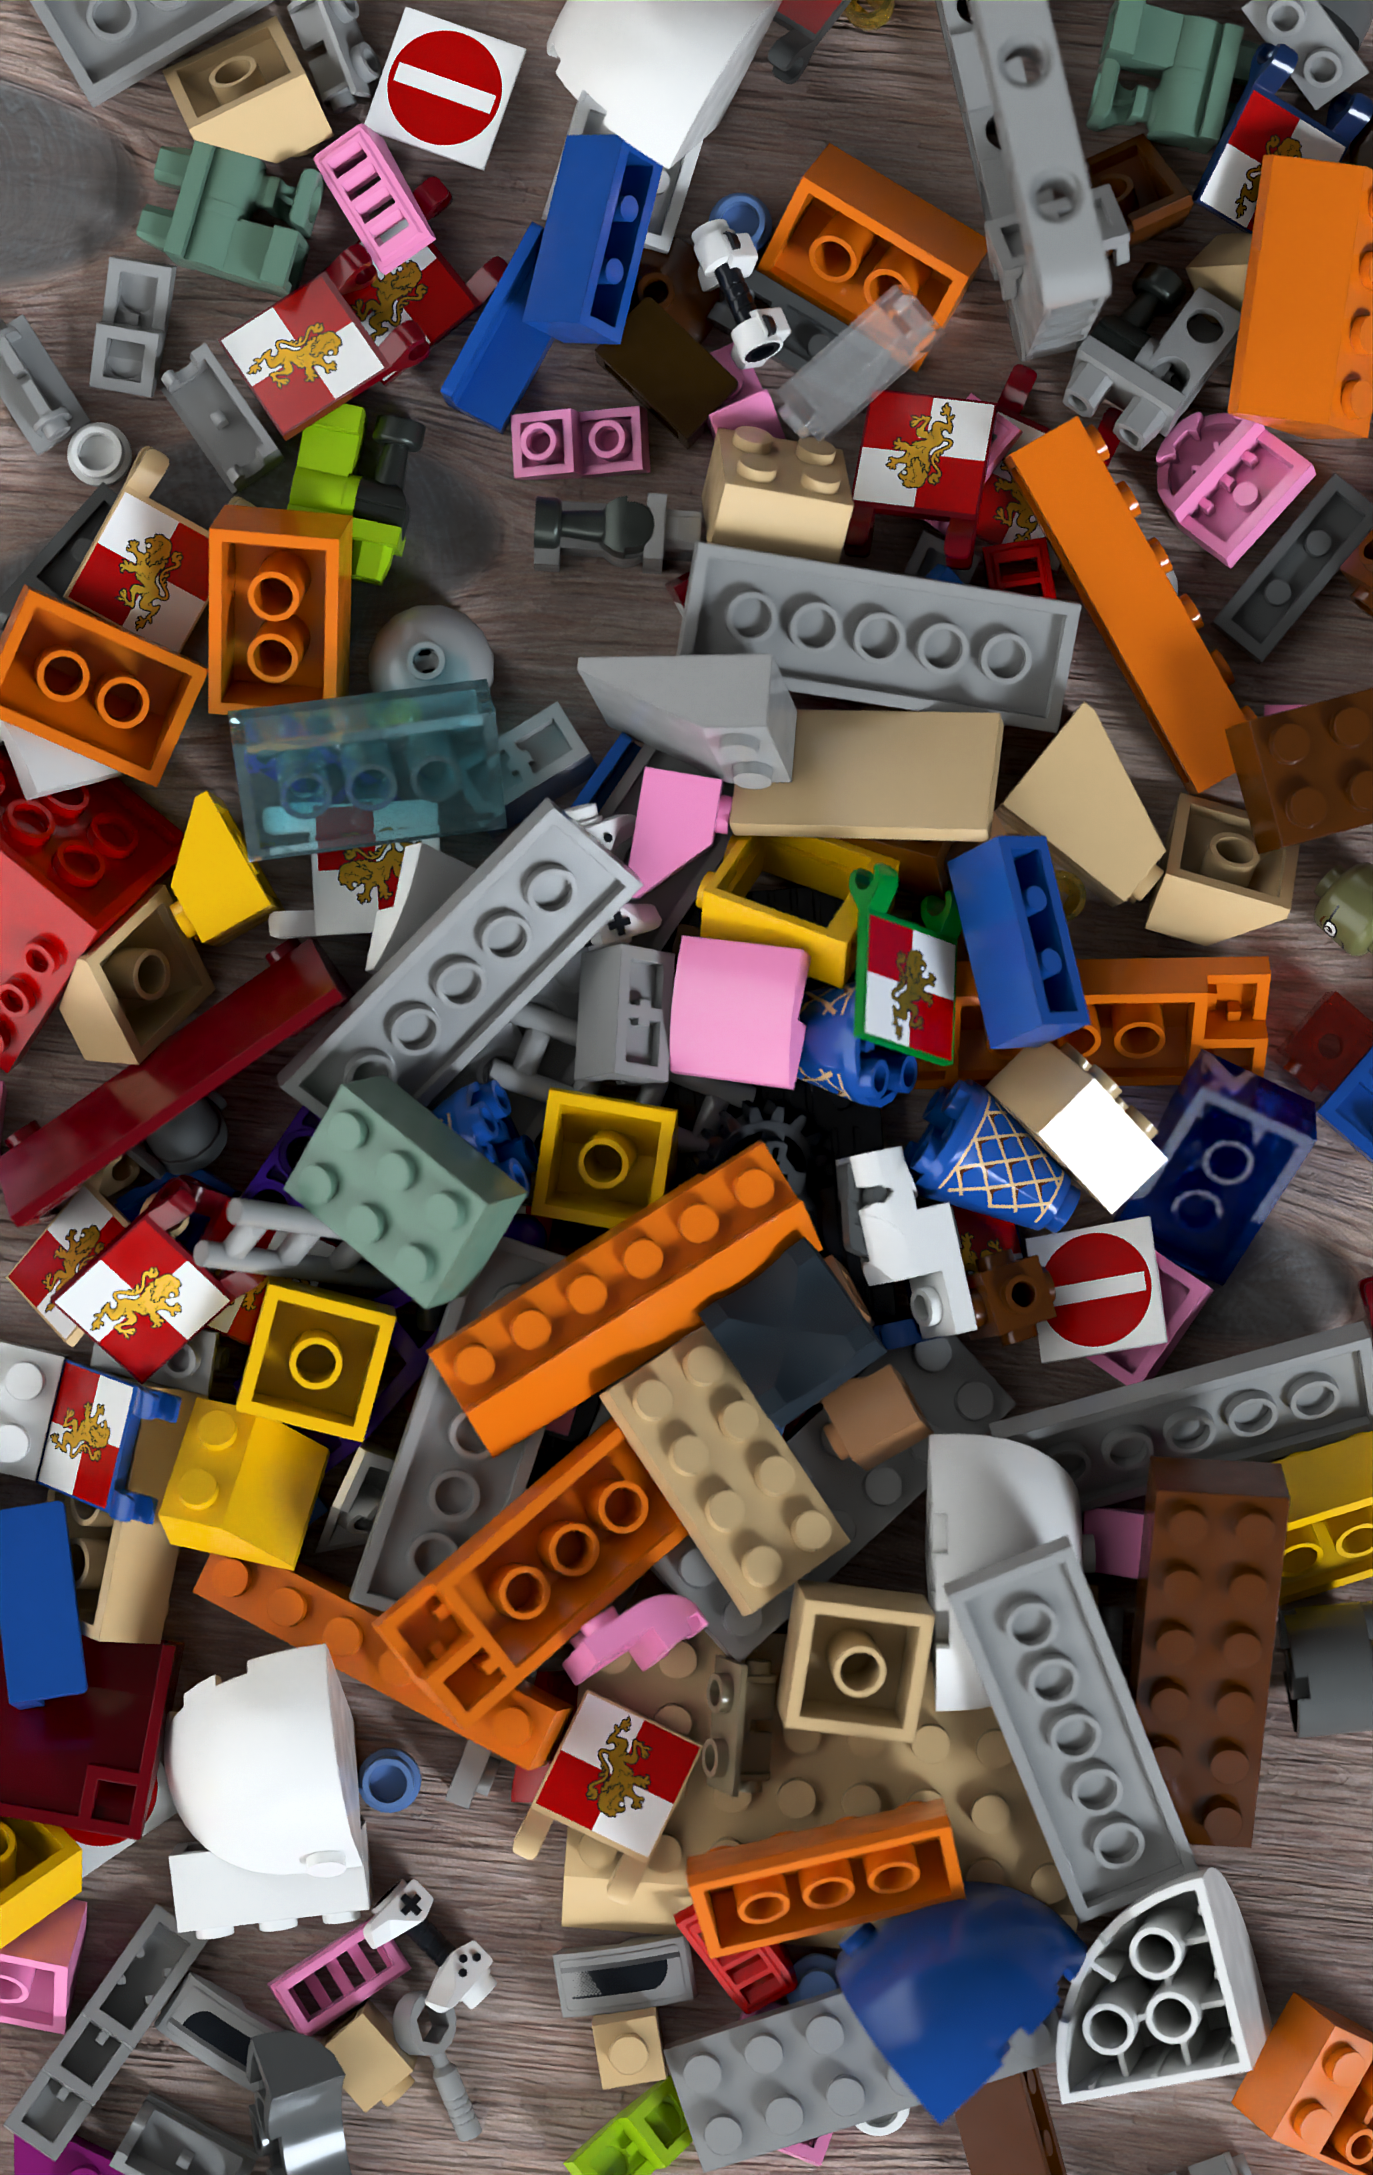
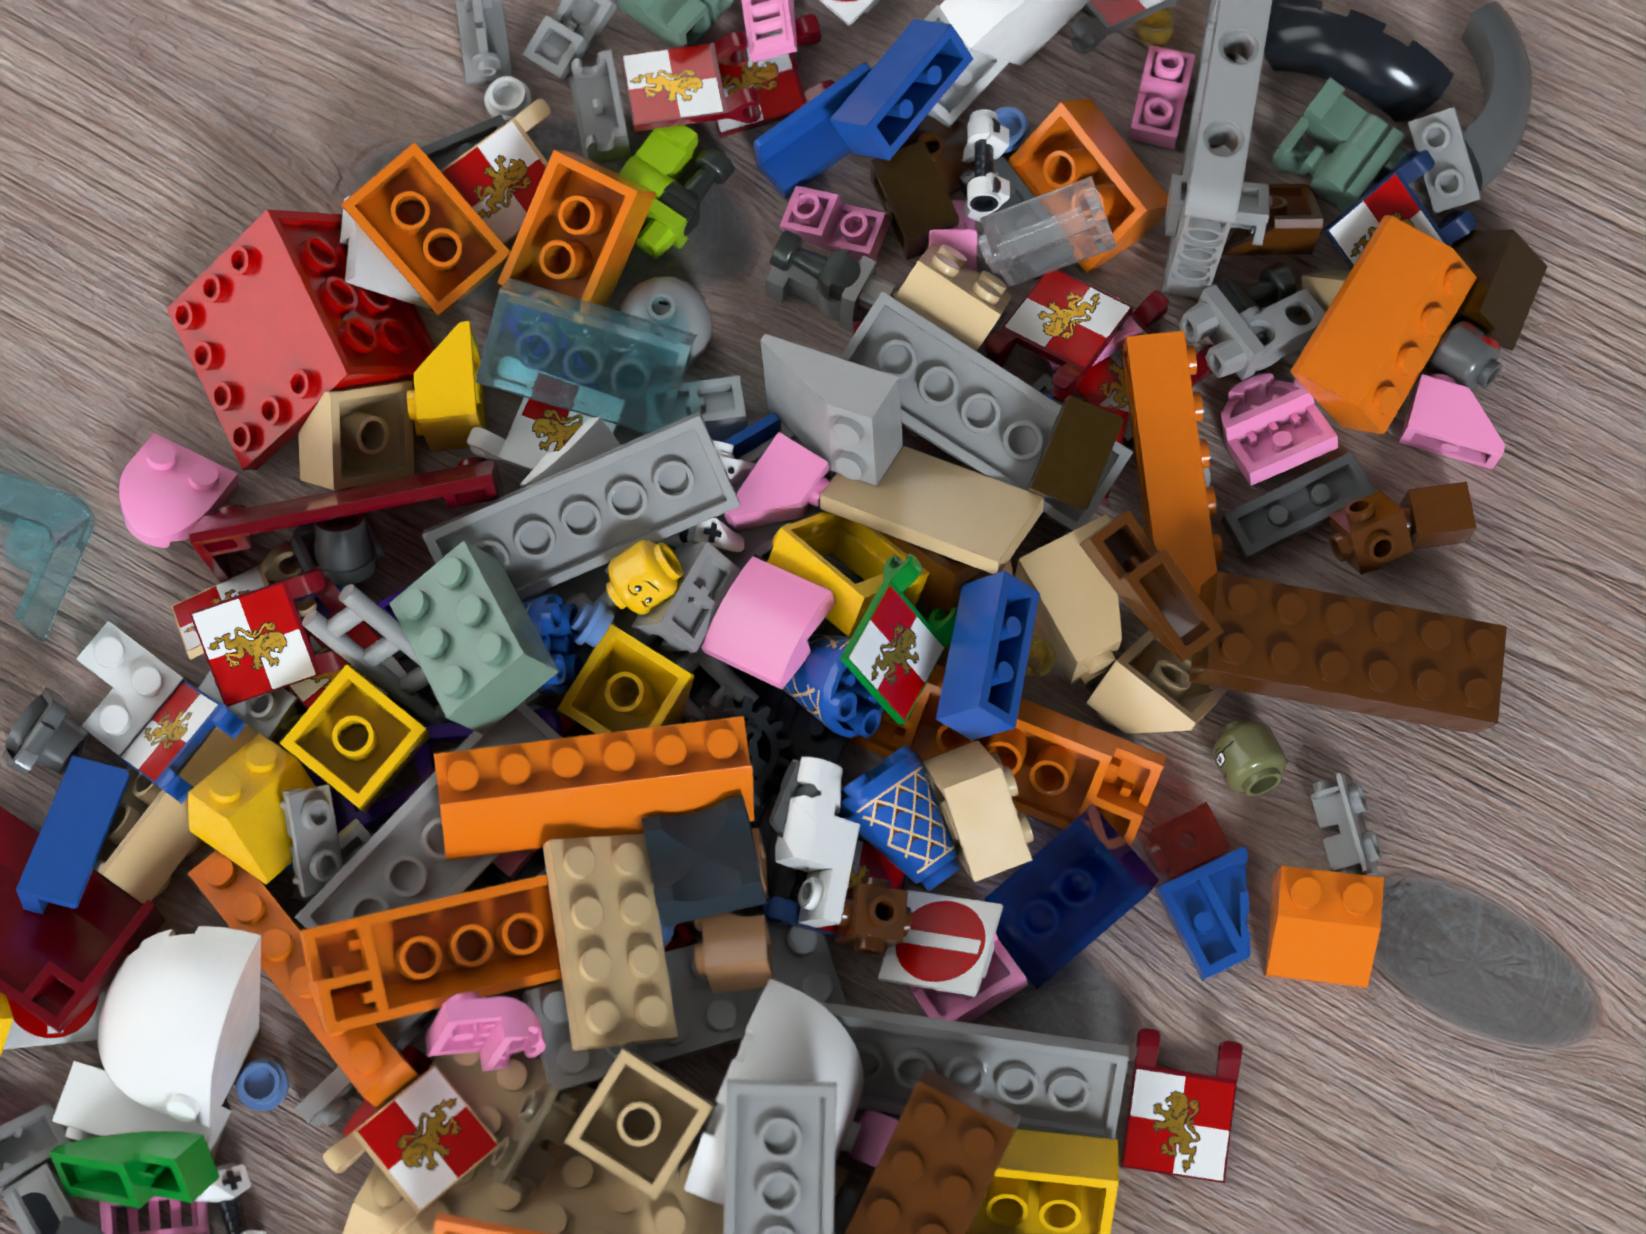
camera: 25 degrees right, 15 degrees down
none -> green slope [49,1131,220,1209]
none -> light grey hinge [279,784,343,897]
none -> medium blue plate [570,599,615,647]
none -> yellow head [606,540,684,615]
none -> dark brown panel [1026,395,1124,511]
none -> reddish brown slope [1079,510,1224,662]
none -> bright pink slope [1128,45,1195,150]

